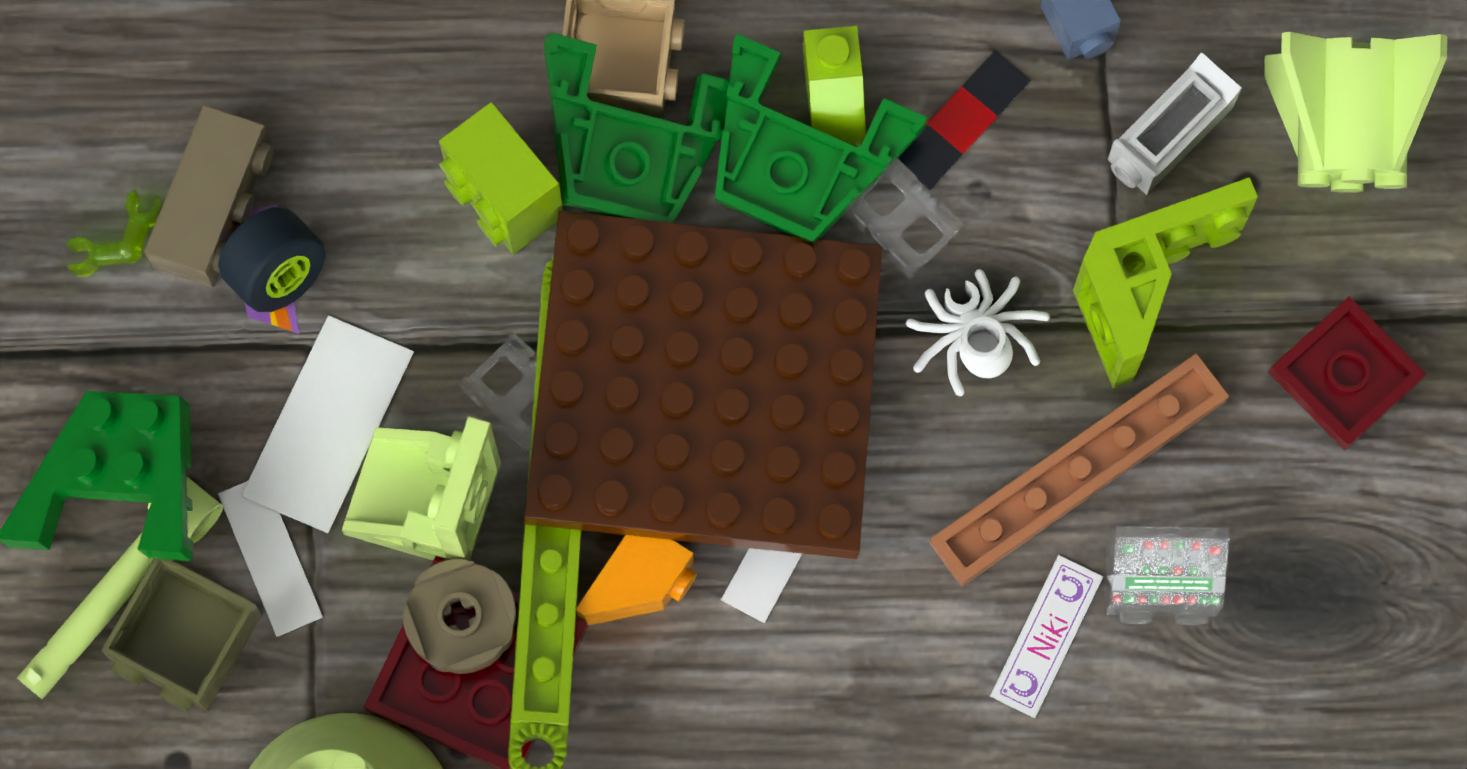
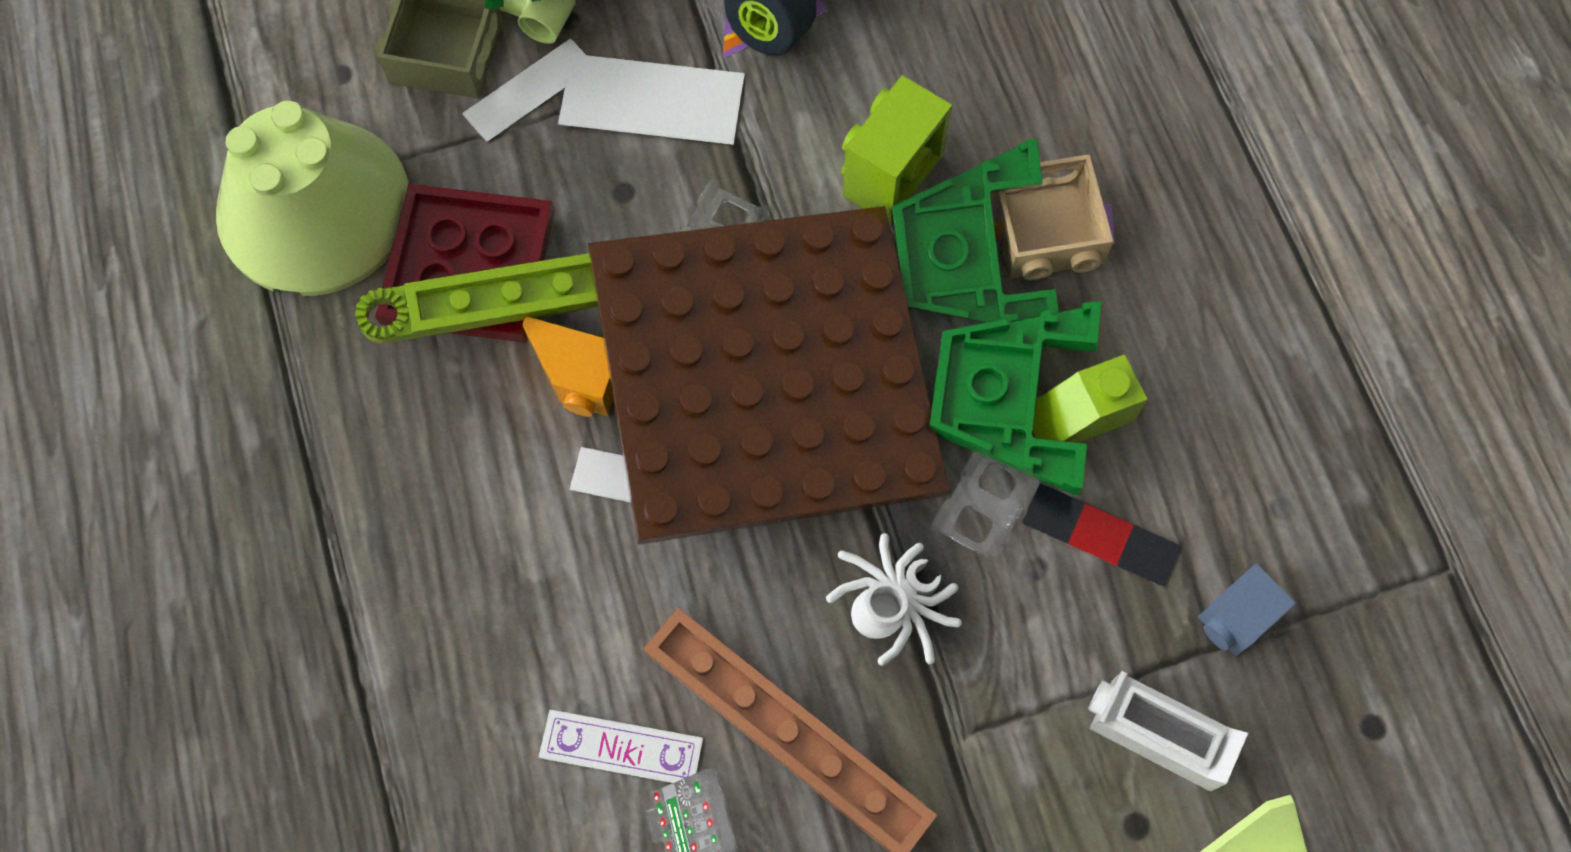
camera: 75 degrees right, 5 degrees down
yellowish green bracket [342,417,501,560] -> none
dark tan plate [403,559,517,674] -> none
lime bracket [1073,177,1258,389] -> none

